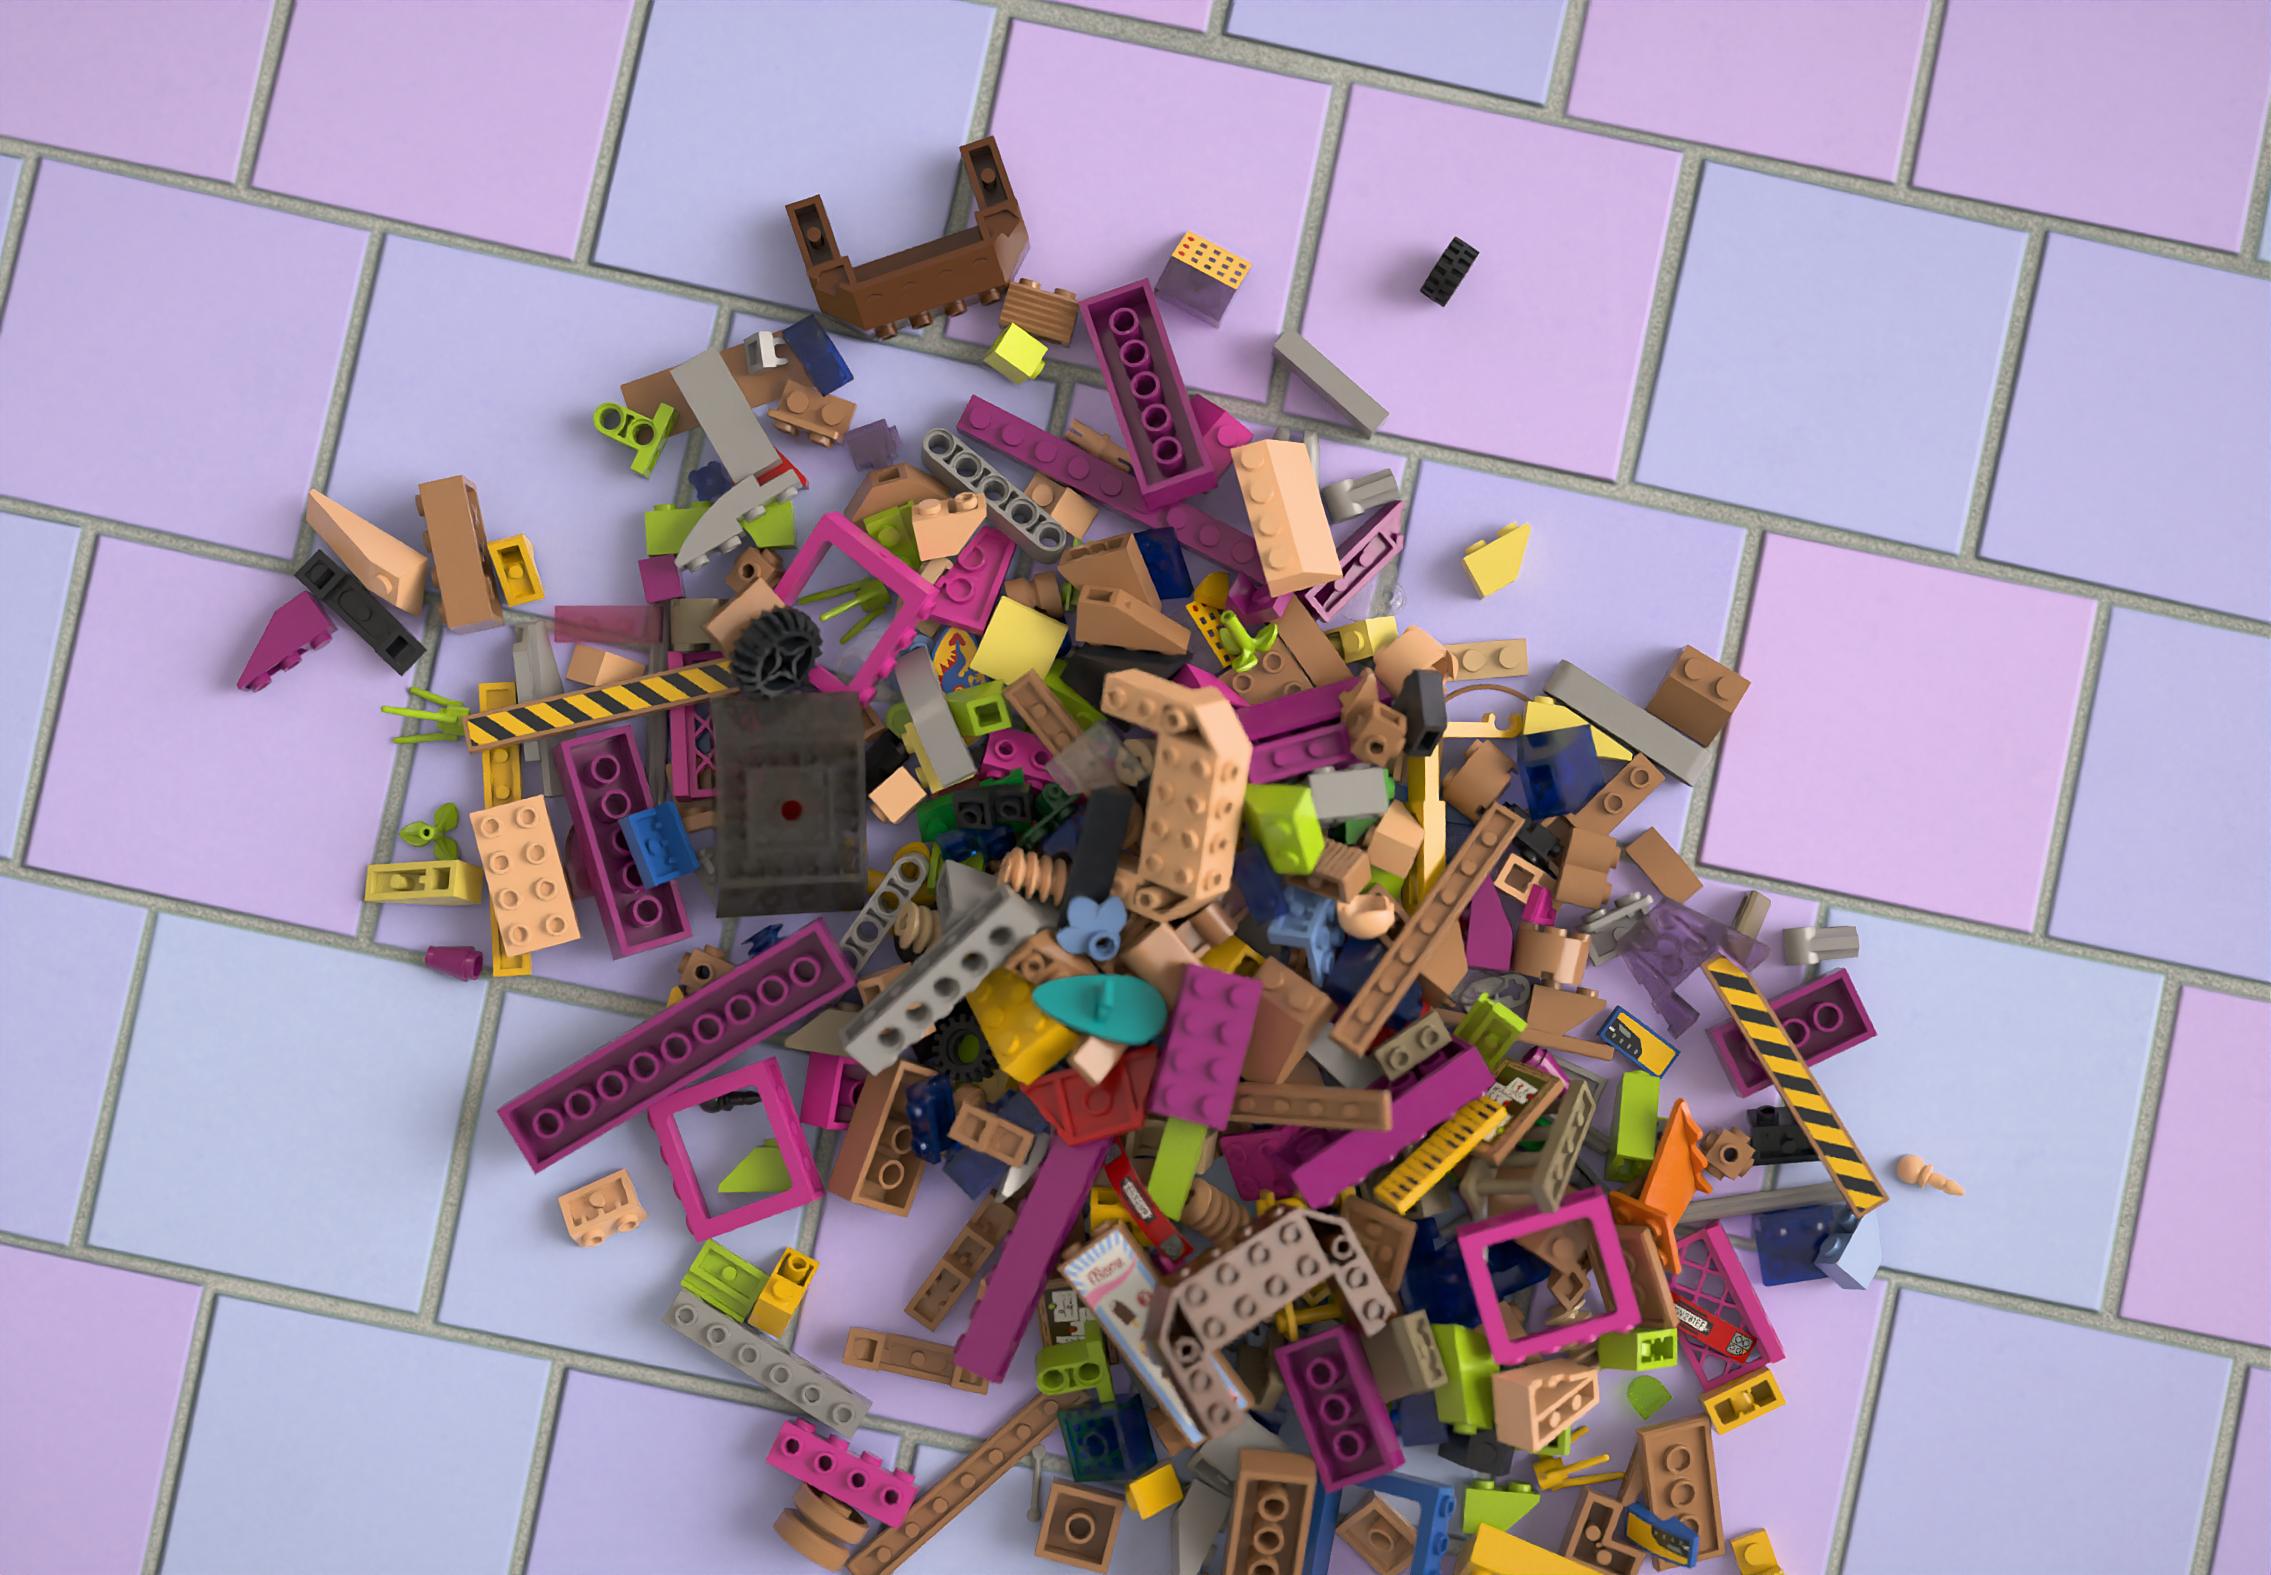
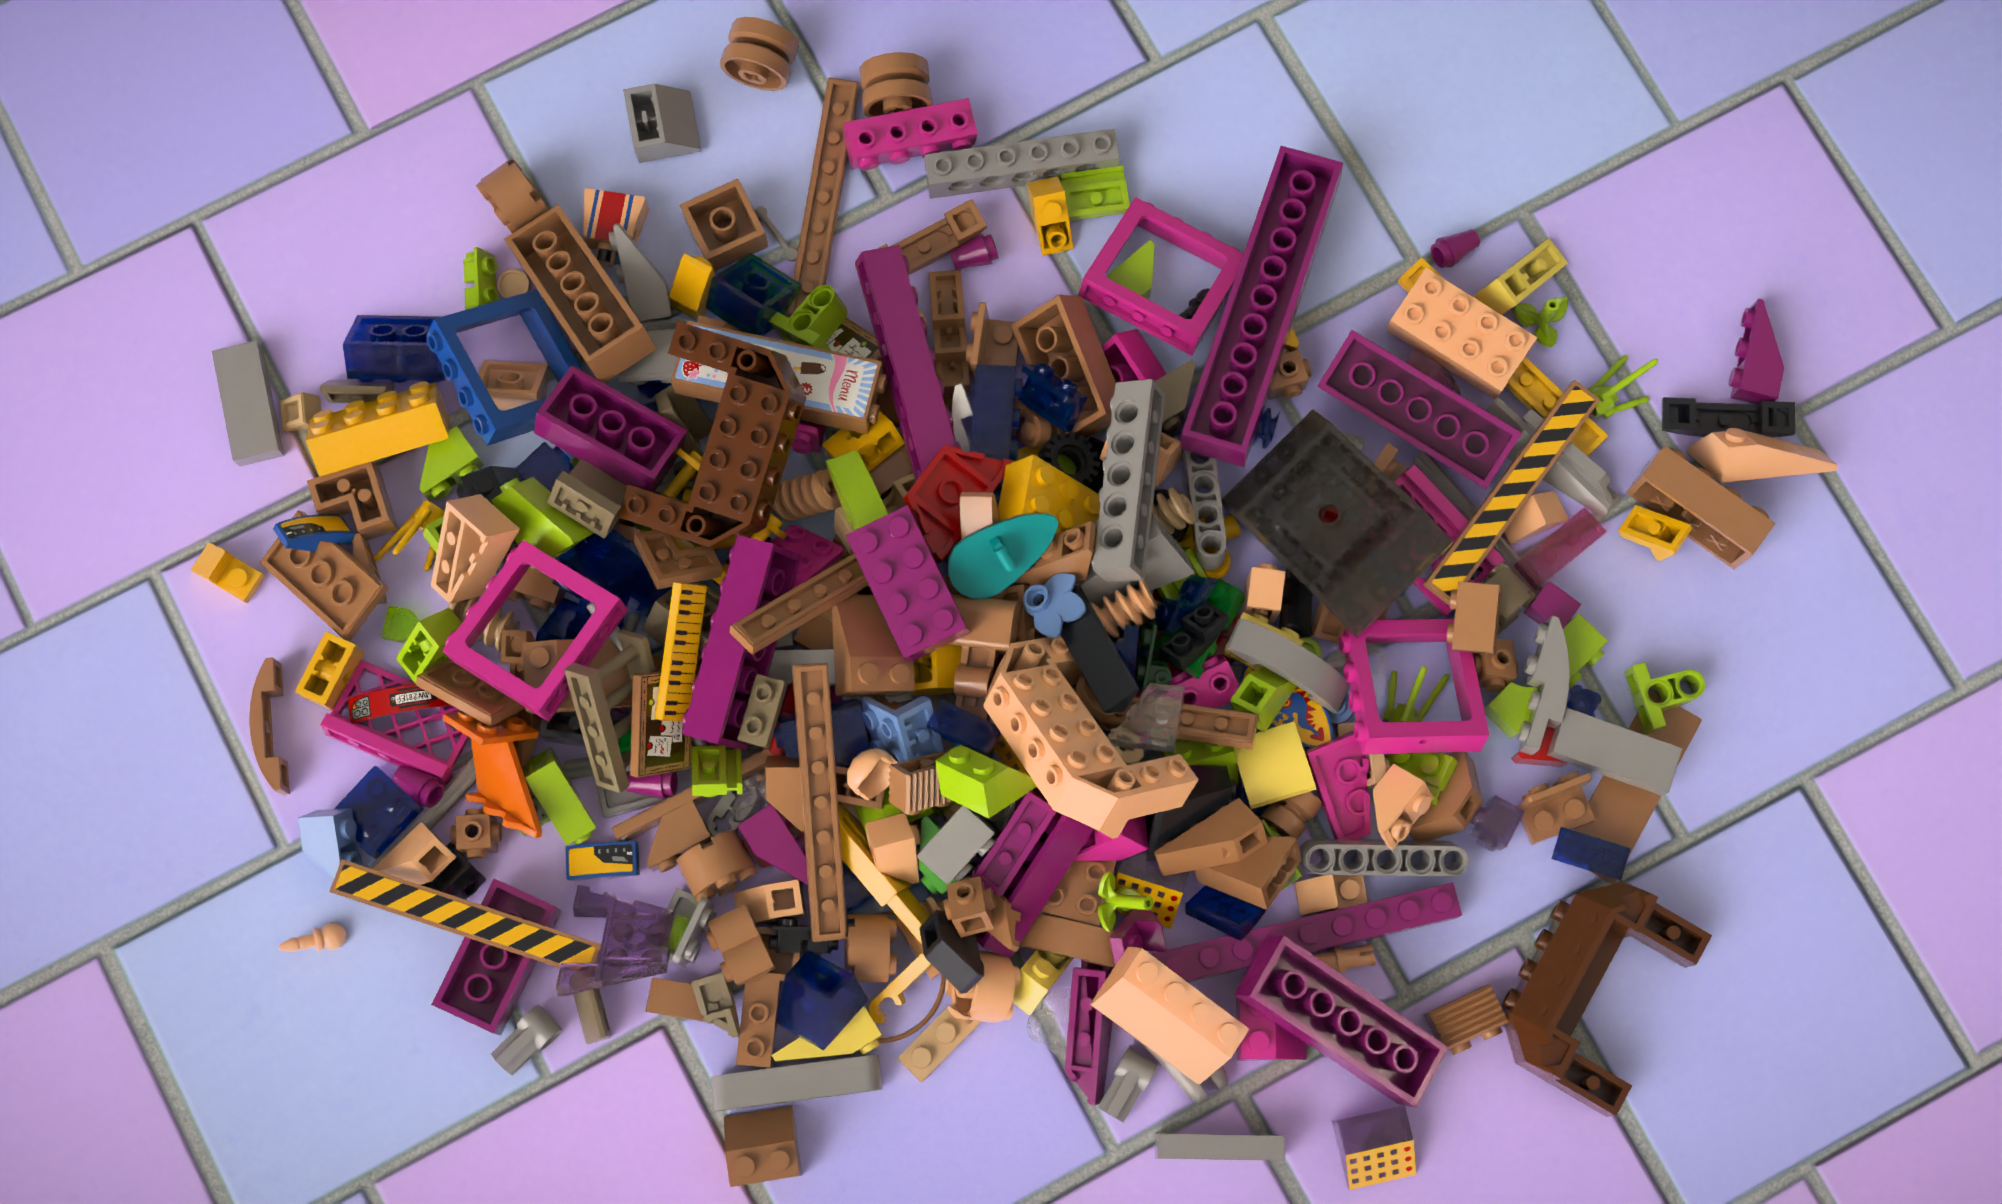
camera: 140 degrees right, 10 degrees down
light nougat bracket [557,1168,648,1248] -> none
blue bracket [619,800,700,890] -> none
black gear [727,605,823,703] -> none
light grey tile [744,331,788,375] -> none
medium nougat slope [948,1102,1037,1169] -> none
neon yellow brick [983,323,1048,385] -> none
sticker [1102,1135,1194,1265] -> none
yellow tile [1194,571,1229,610] -> none
light yellow slope [1460,522,1531,600] -> none
dark pink tile [1521,884,1556,927] -> none
none -> medium nougat slope [249,657,290,795]
none -> light nougat slope [373,822,456,885]
none -> magenta cone [393,765,445,808]
none -> clear neon green tile [667,915,690,952]
none -> dark tan slope [691,971,741,1038]
none -> magenta cone [950,234,999,270]
none -> medium nougat bracket [966,302,1019,388]

